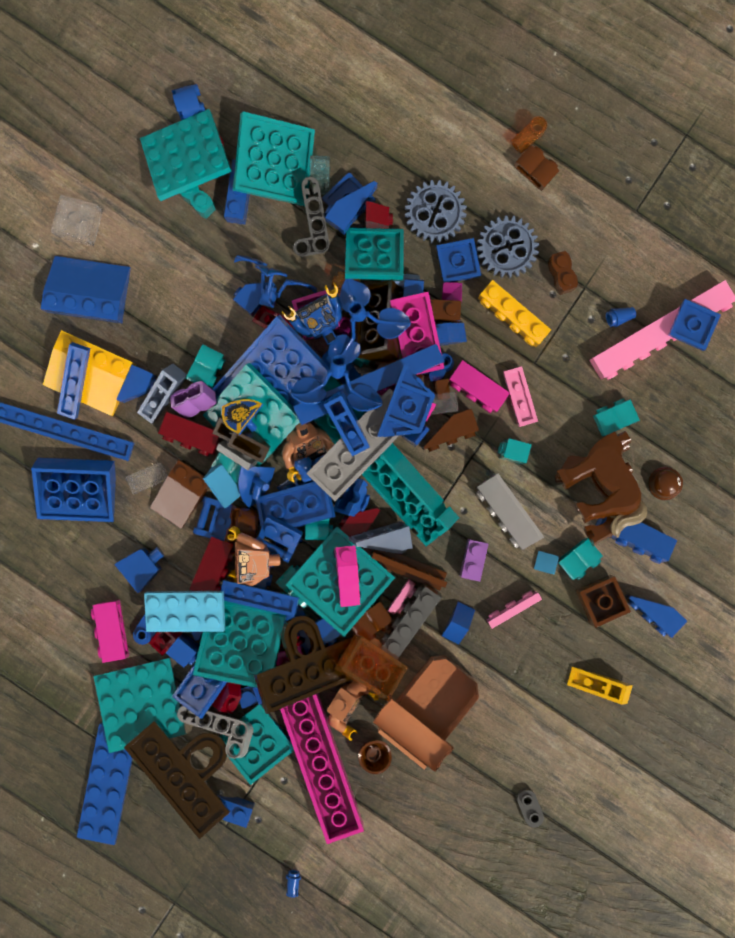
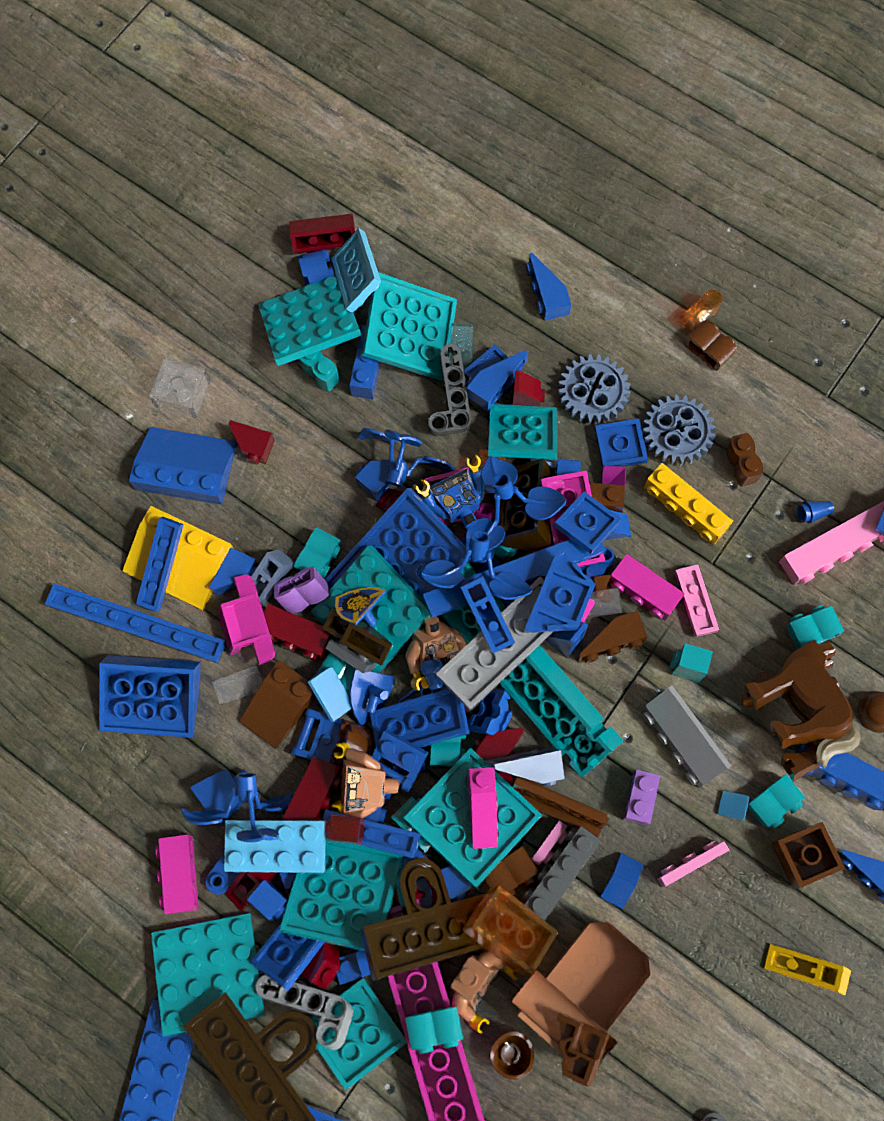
camera: 10 degrees right, 15 degrees down
none -> blue plant [182,773,292,842]
none -> dark pink plate [218,575,275,665]
none -> dark red slope [228,420,275,465]
none -> dark red brick [289,213,355,253]
none -> clear red brick [325,814,365,845]
none -> medium azure plate [331,228,381,312]
none -> teal brick [406,1005,463,1054]
none -> blue slope [526,253,571,320]
none -> blue plate [554,491,621,554]
none -> reddish brown slope [557,1013,610,1087]

